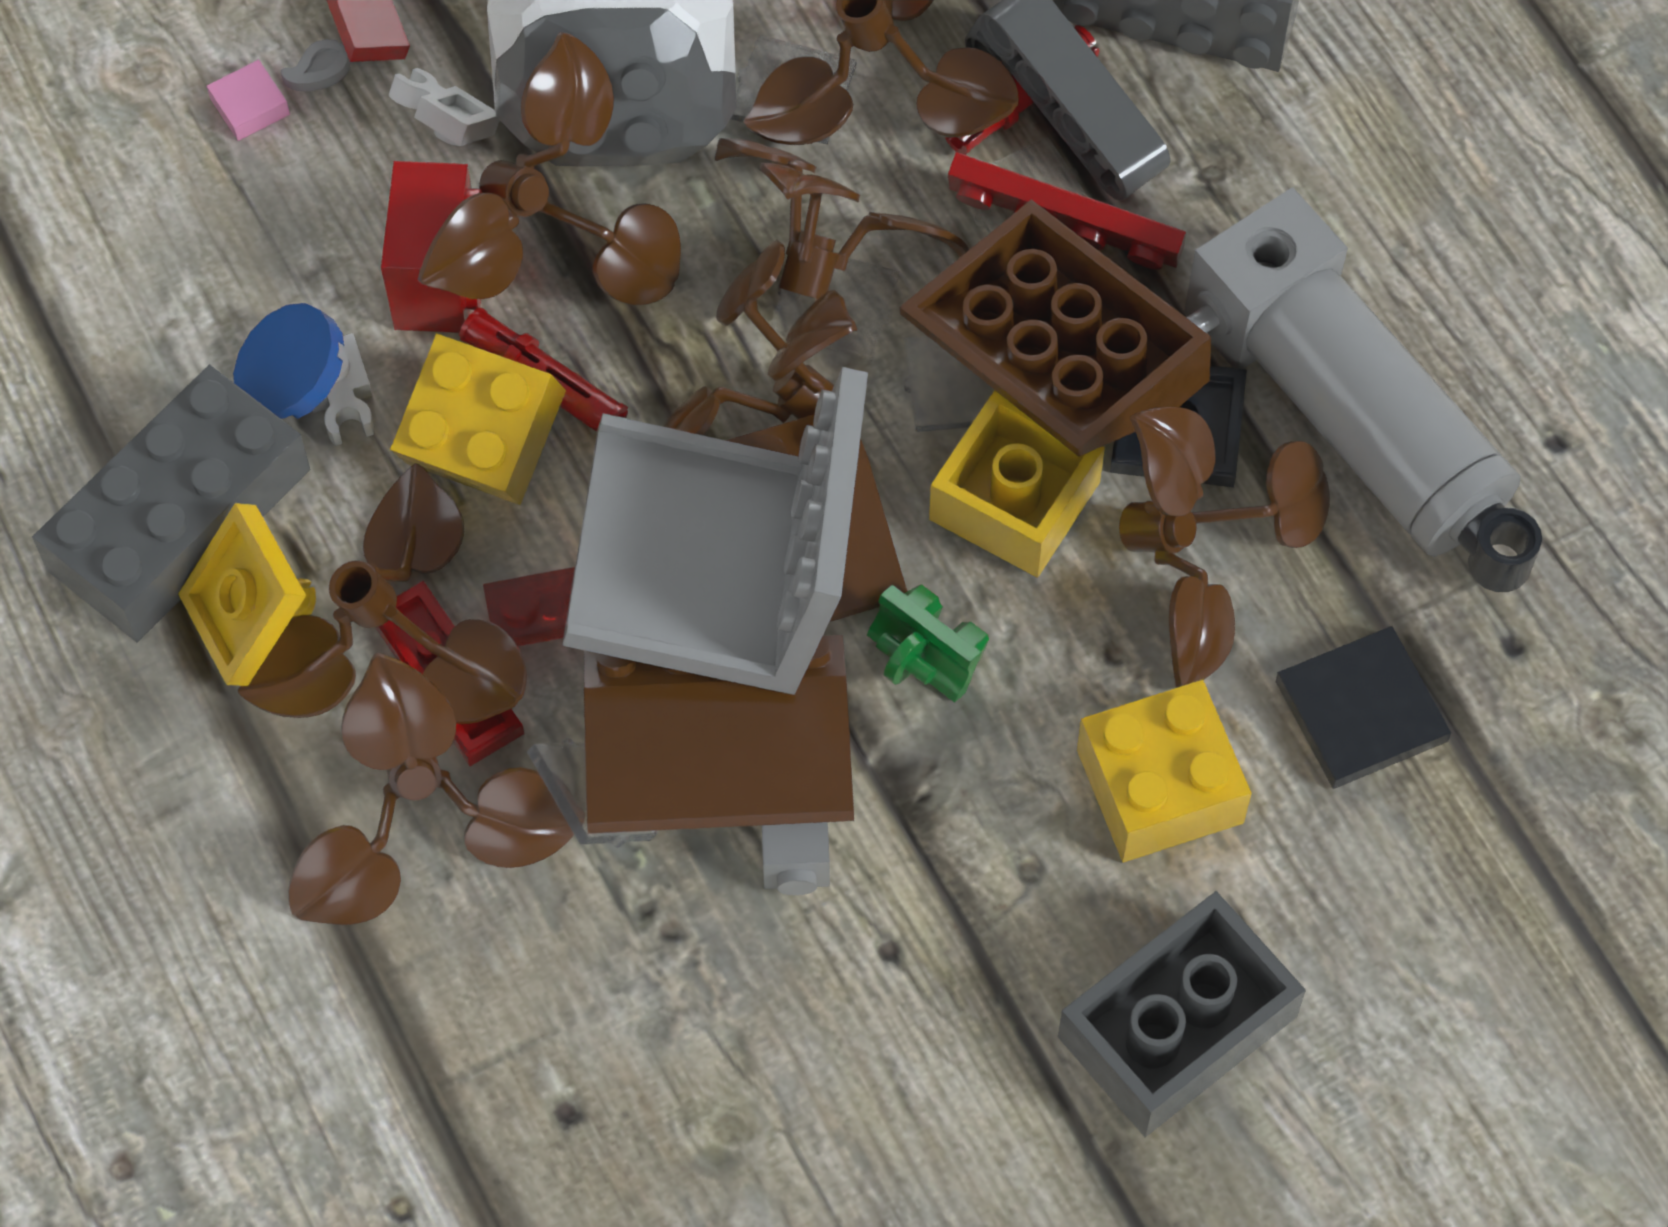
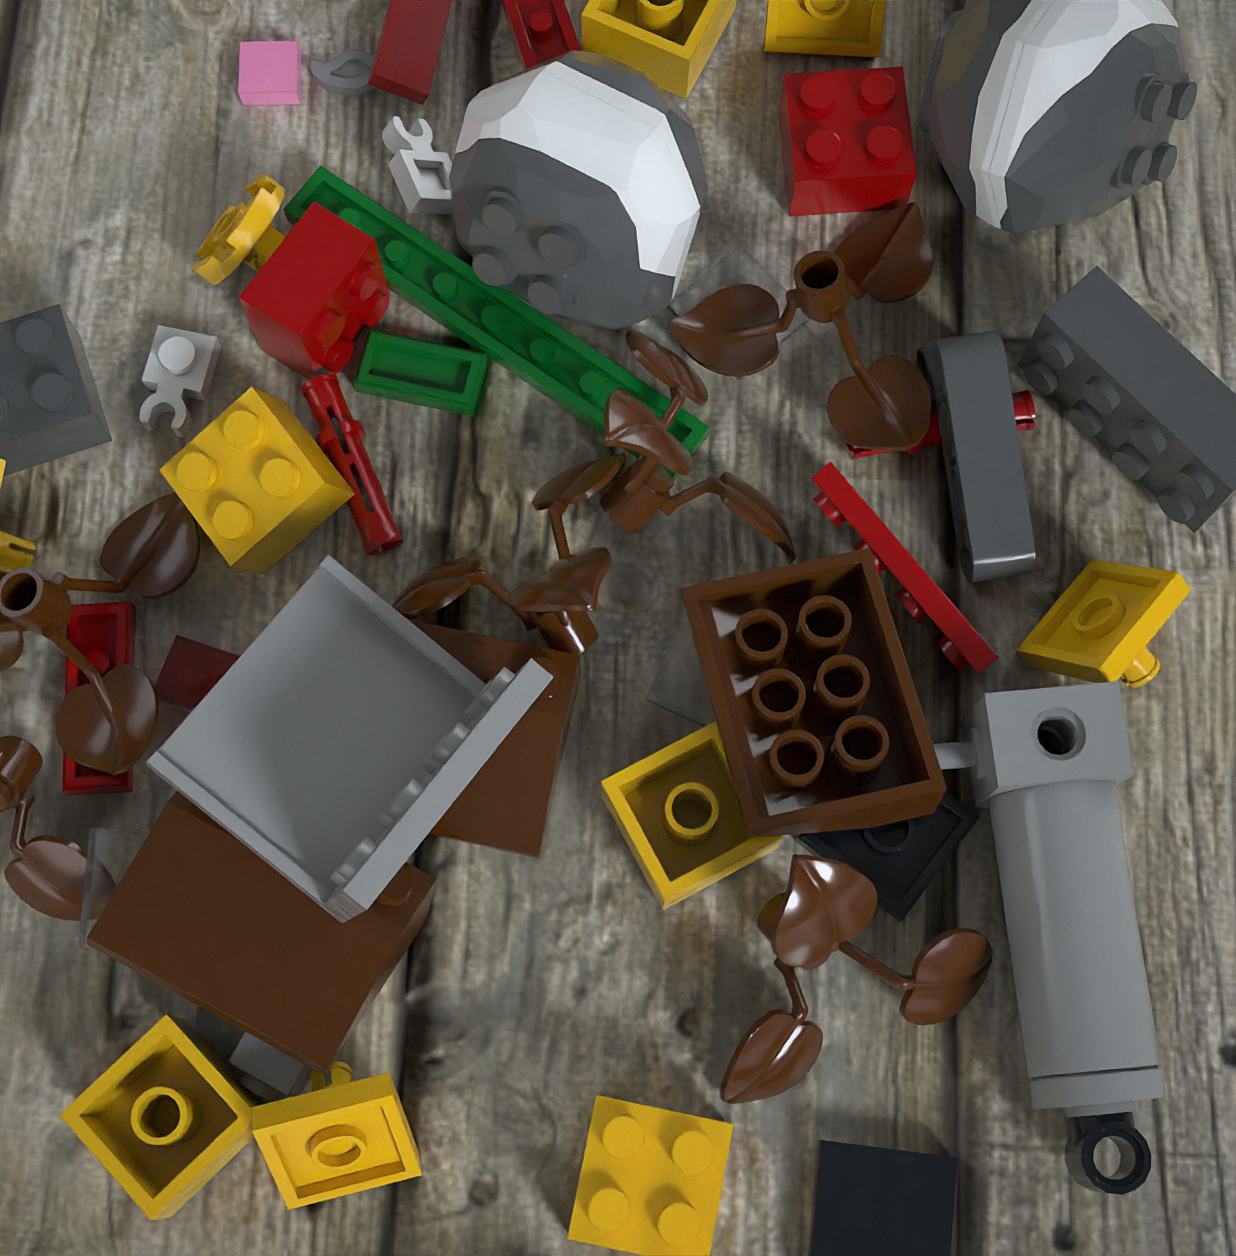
camera: 30 degrees right, 10 degrees up
blue tile [233,303,344,419] -> none
reddish brown plant [418,32,681,305] -> none
green hips [867,584,989,703] -> none
none -> yellow brick [59,1014,261,1221]
none -> yellow tile [191,173,285,286]
none -> yellow tile [250,1061,422,1210]
none -> green plate [283,165,710,481]
none -> green tile [354,329,488,417]
none -> yellow tile [1016,559,1191,688]

